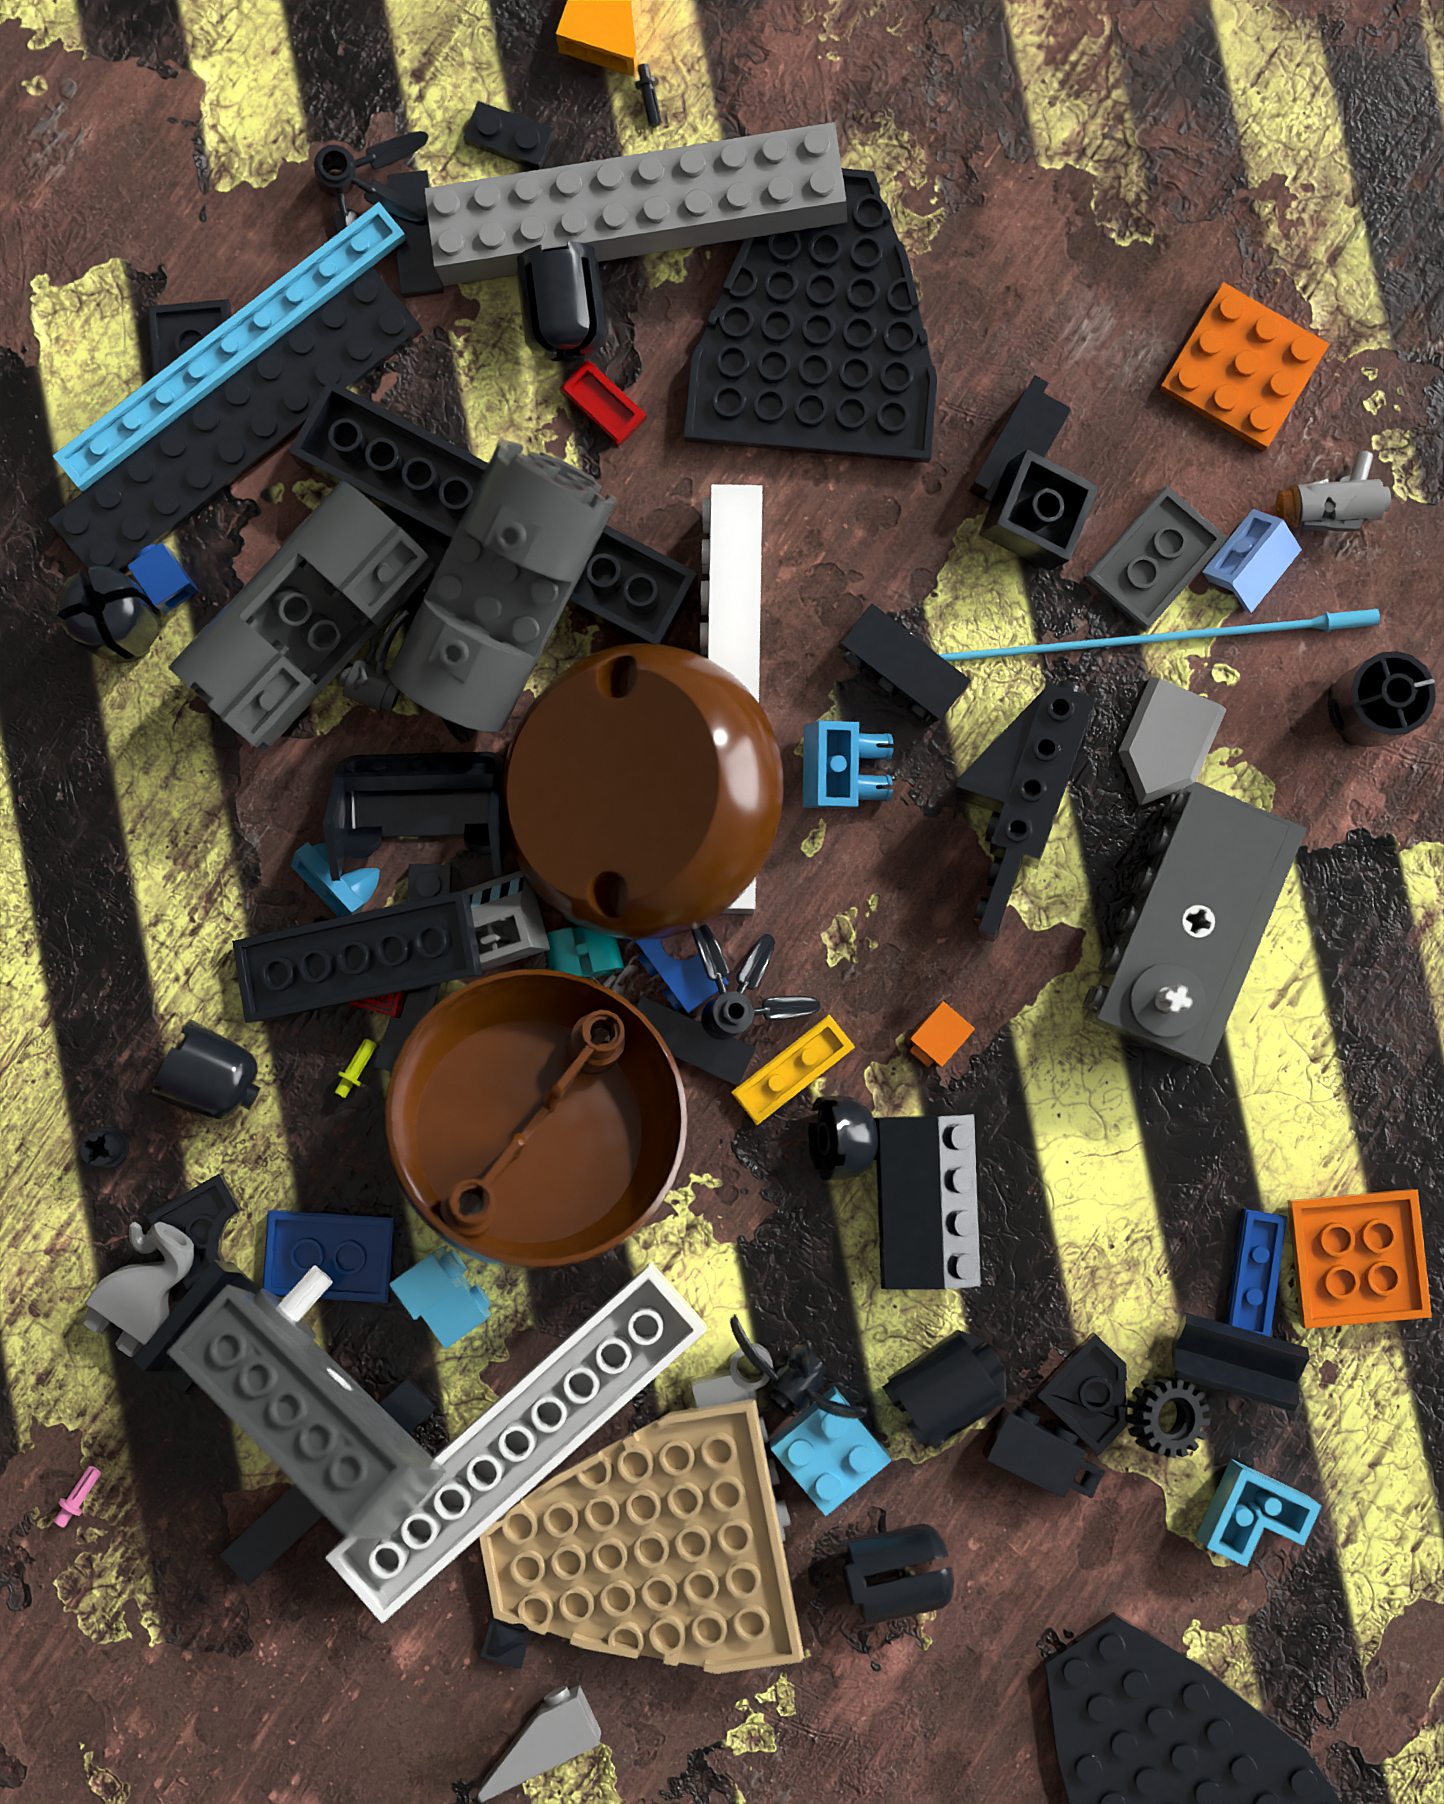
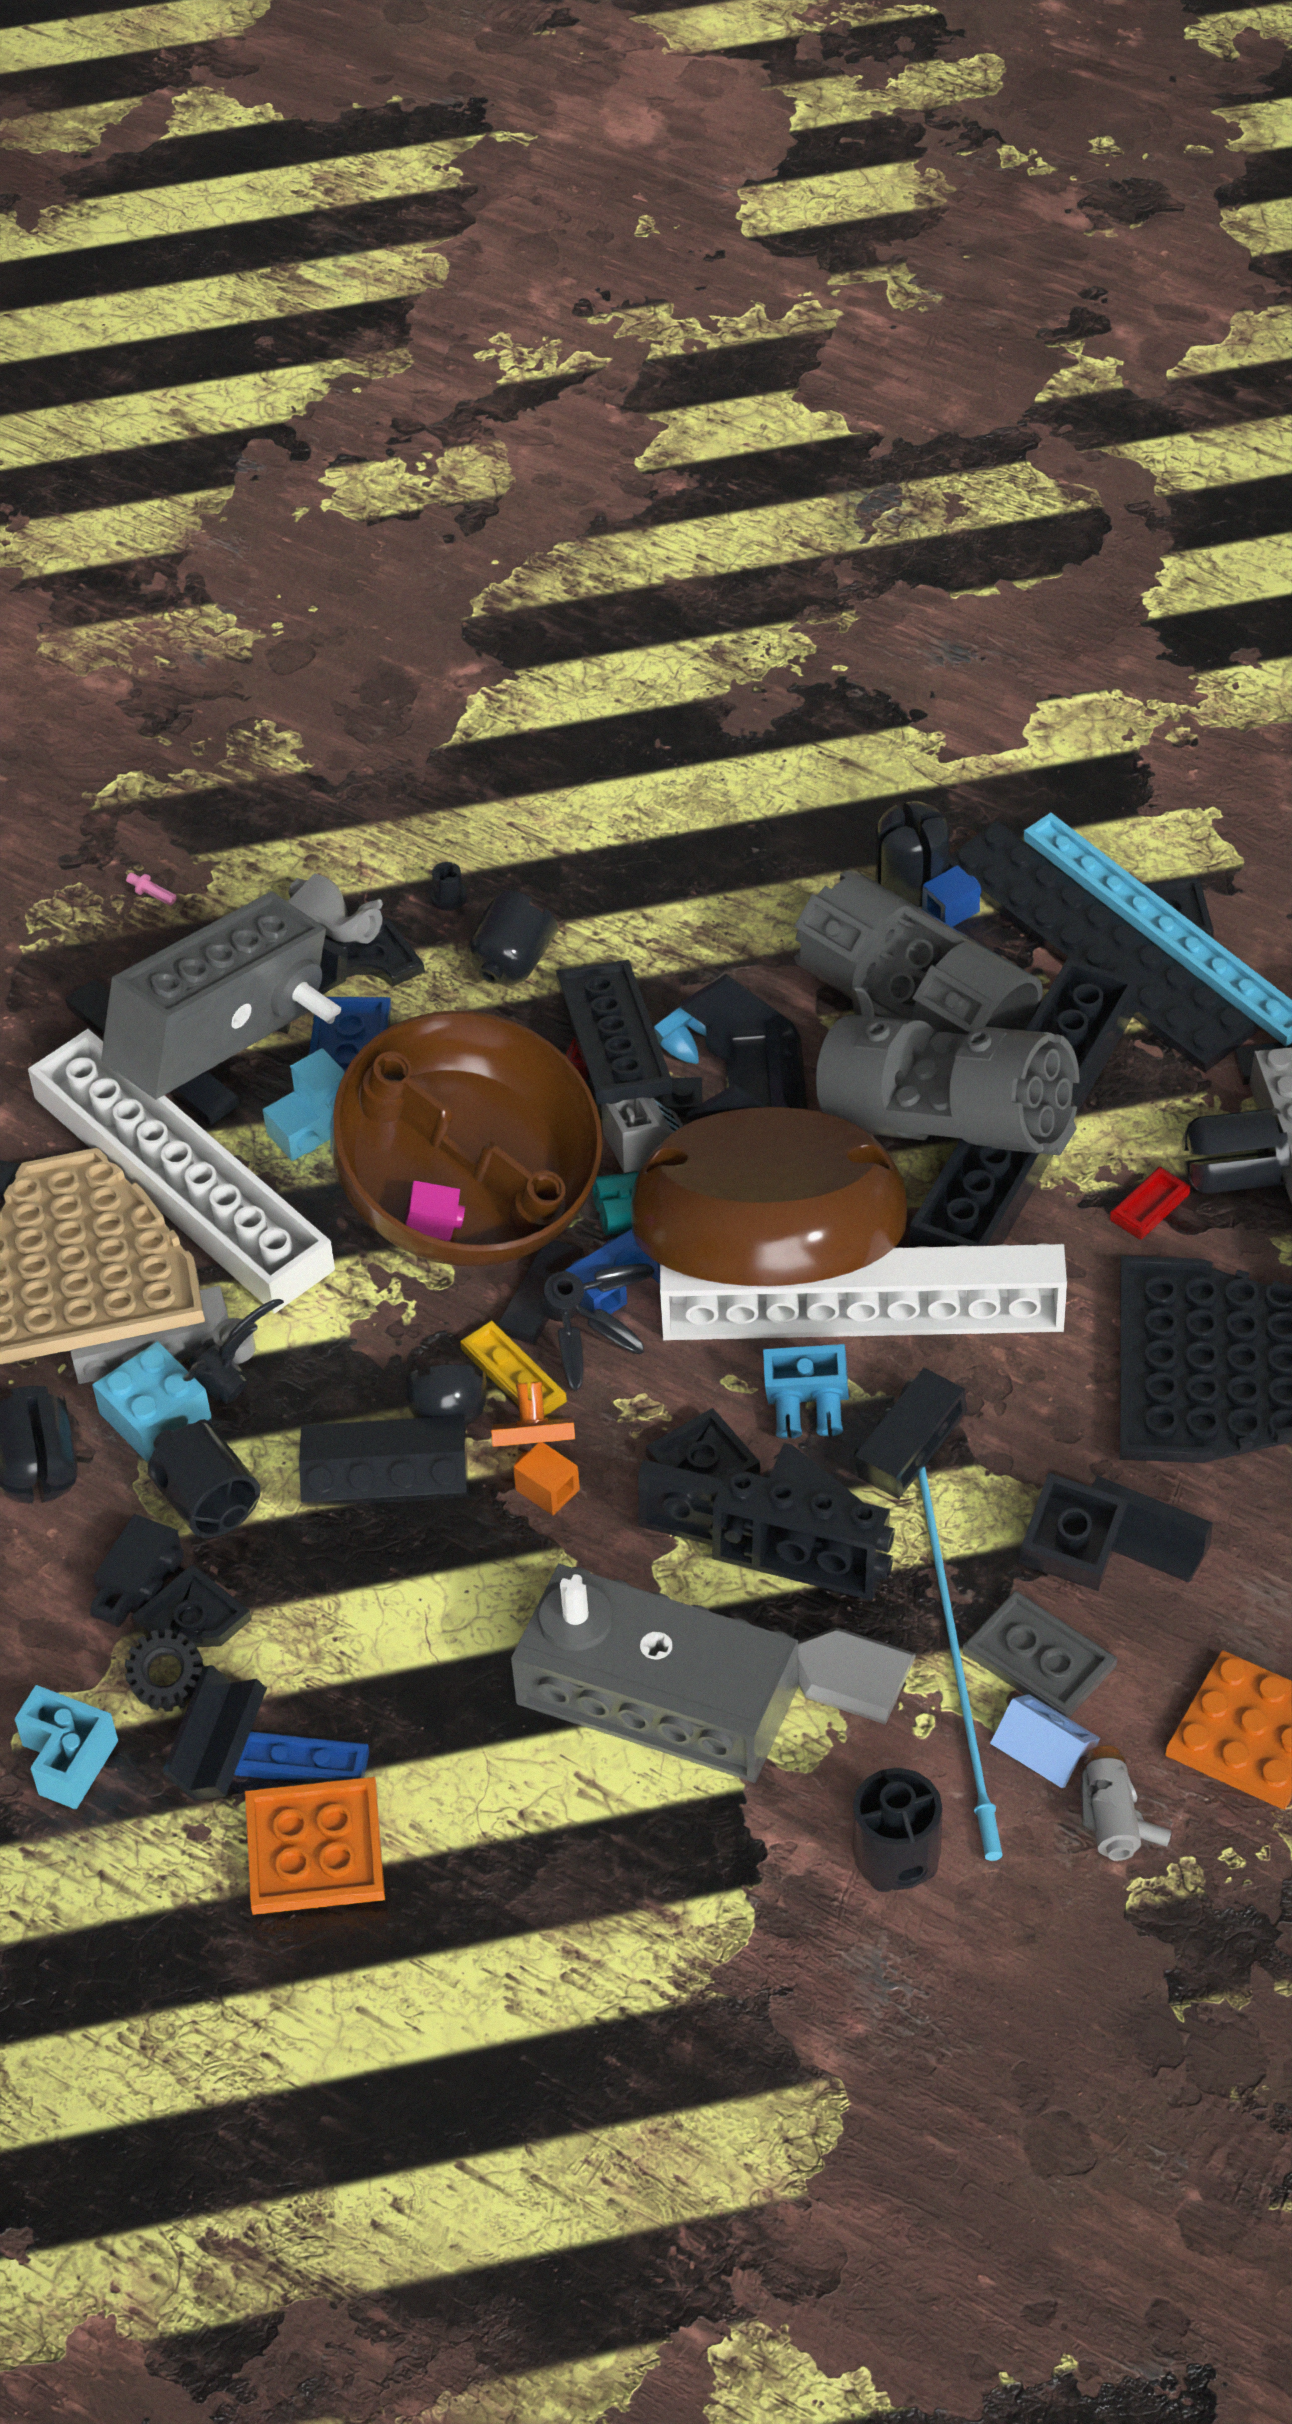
camera: 90 degrees right, 35 degrees down
none -> dark pink brick [404,1181,465,1242]
none -> orange tile [491,1381,575,1447]
none -> black plate [646,1408,760,1480]

